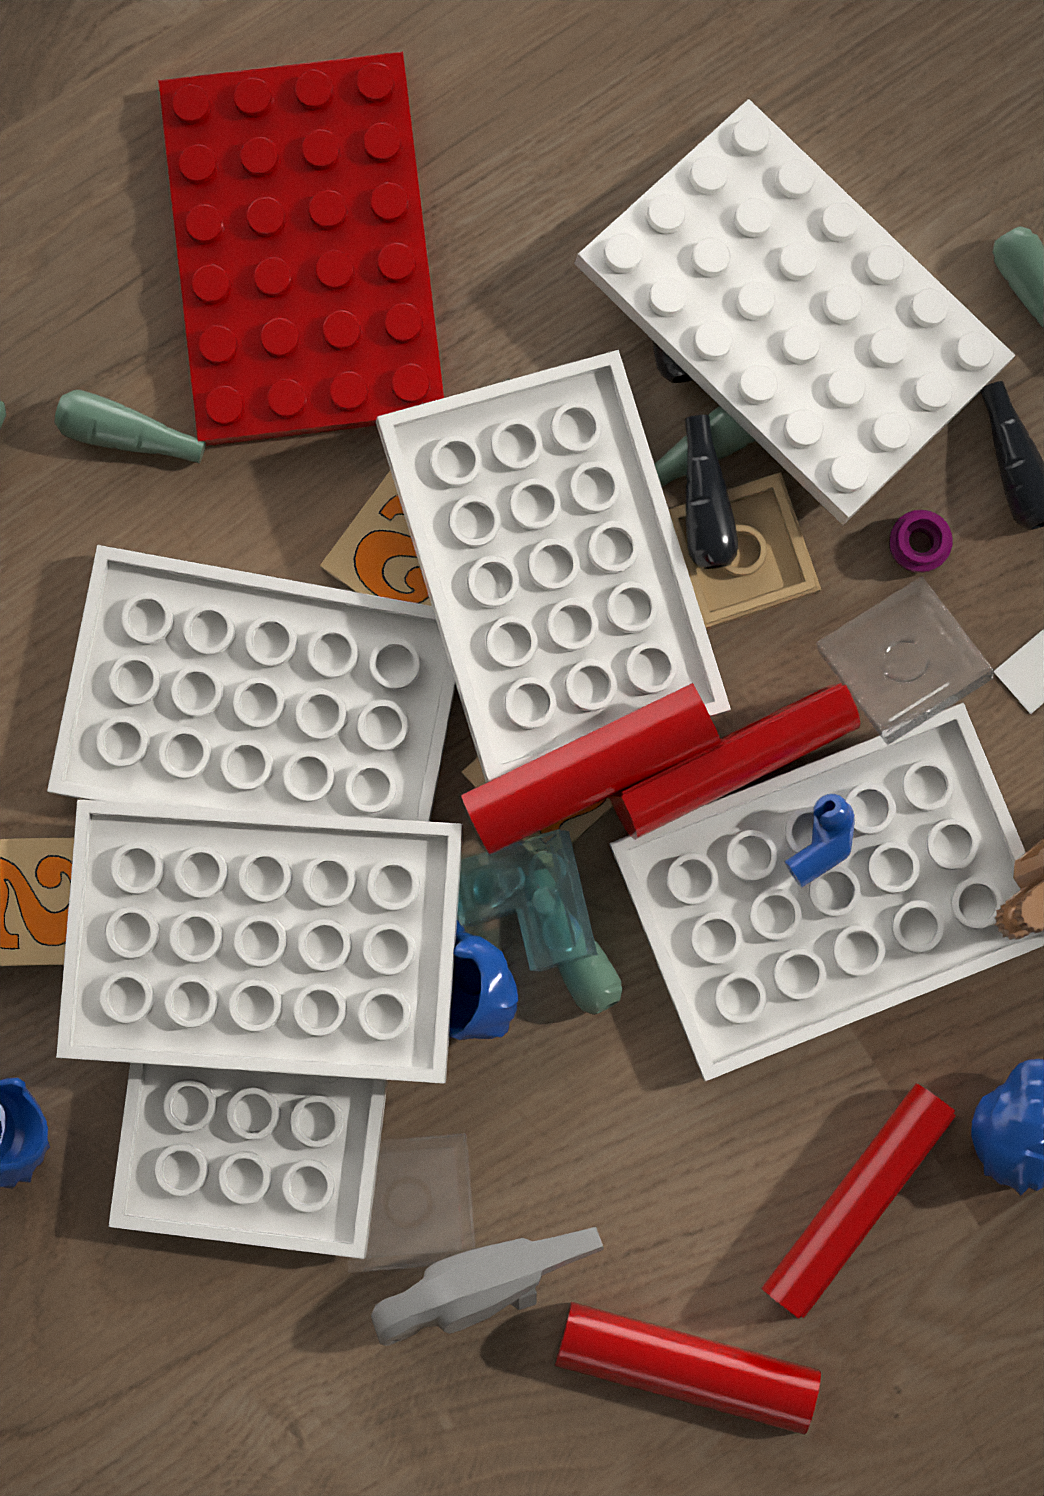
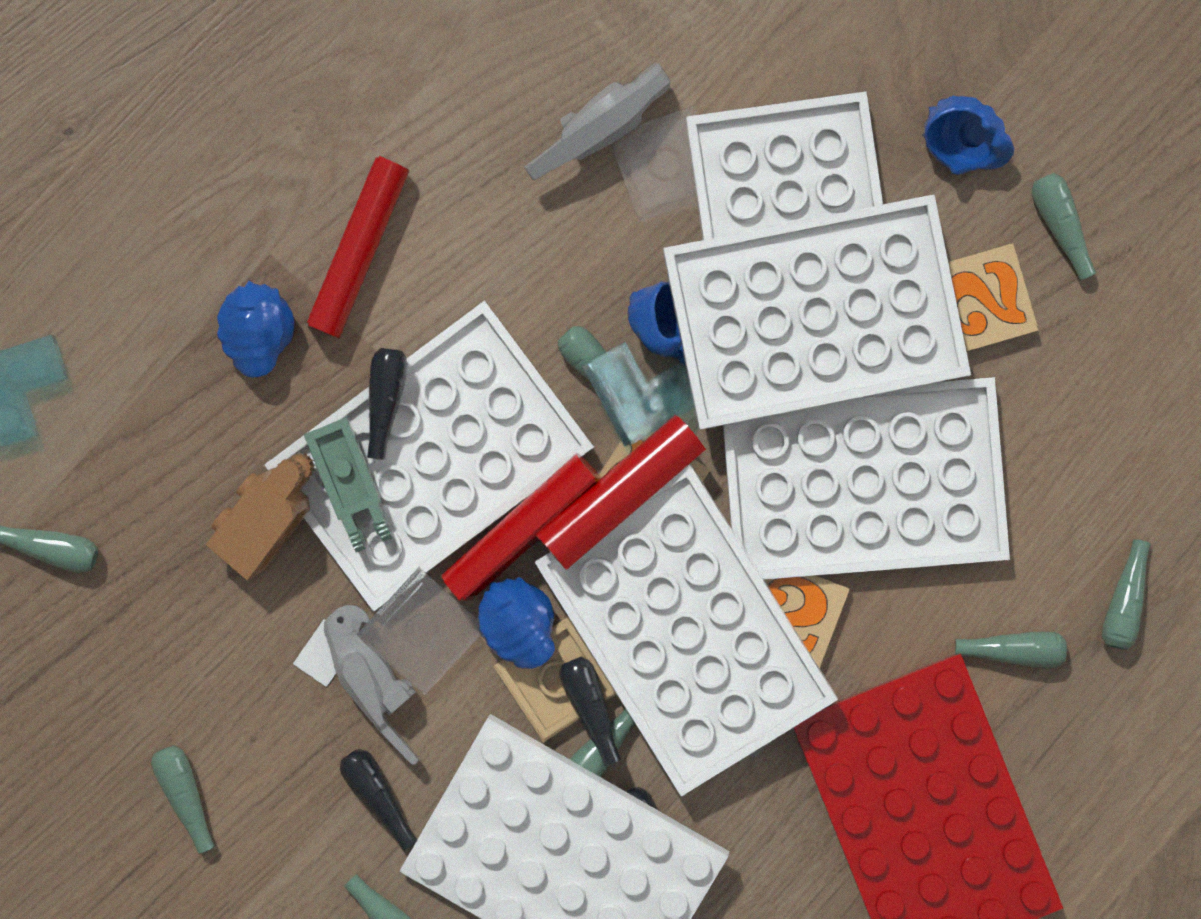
camera: 155 degrees right, 5 degrees up
red brick [554,1302,821,1435] -> none
blue arm [784,794,855,888] -> none
magenta plate [889,510,953,573] -> none
none -> sand green hinge [304,417,392,553]
none -> light grey animal [324,605,419,765]
none -> black piece [367,348,408,460]
none -> blue hair [478,577,555,669]

